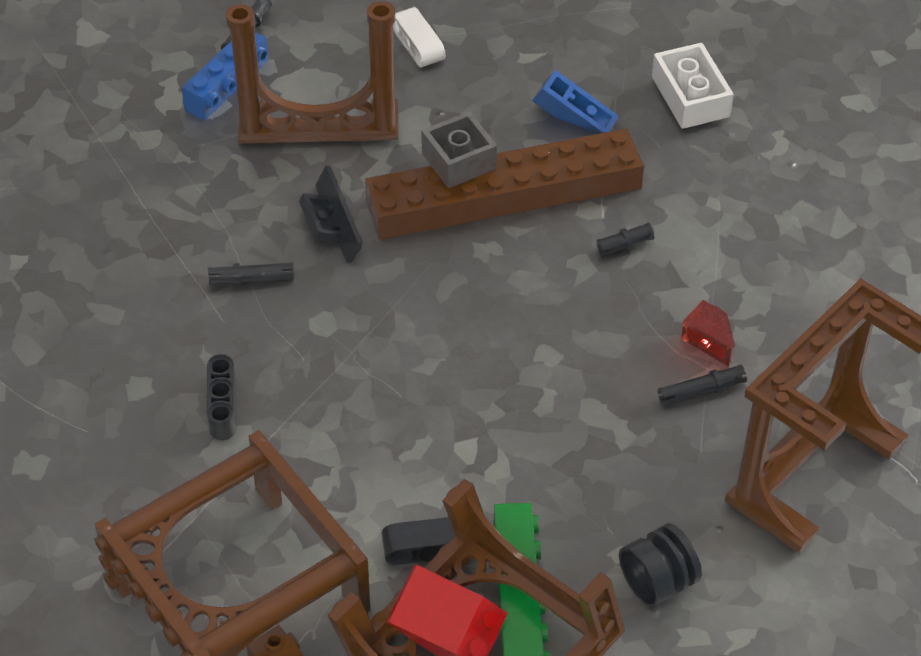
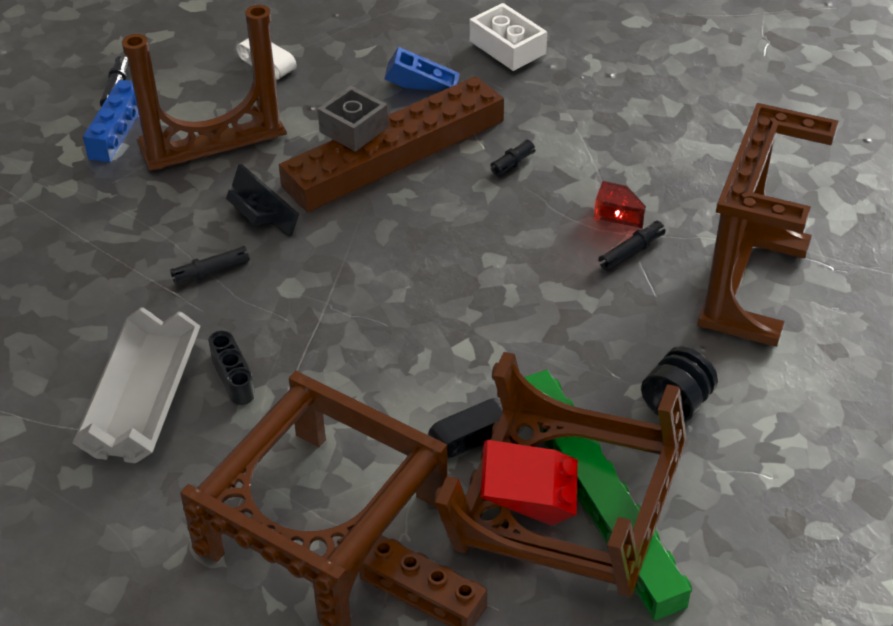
camera: 20 degrees left, 5 degrees down
none -> light grey panel [72,307,200,463]

